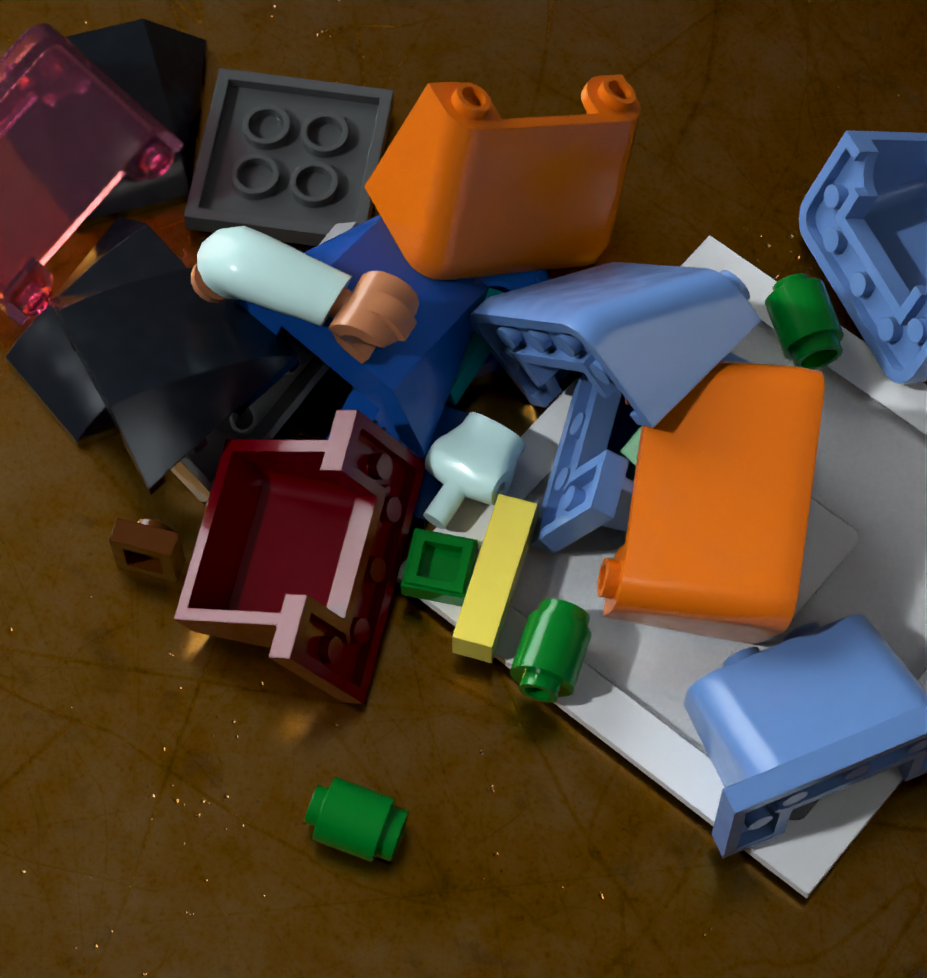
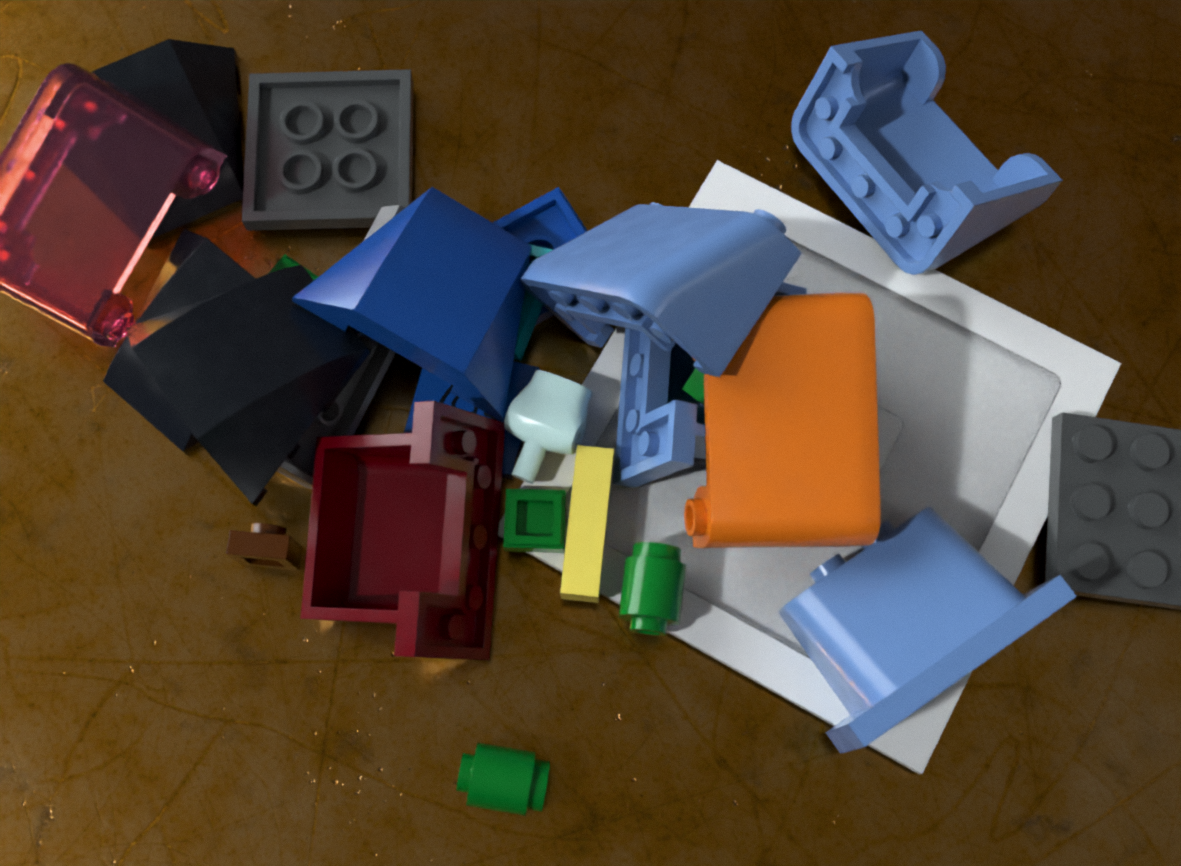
camera: 10 degrees left, 10 degrees up
light aqua piece [191,225,419,364] -> none
orange windscreen [364,74,641,280] -> none
green brick [765,273,844,370] -> none

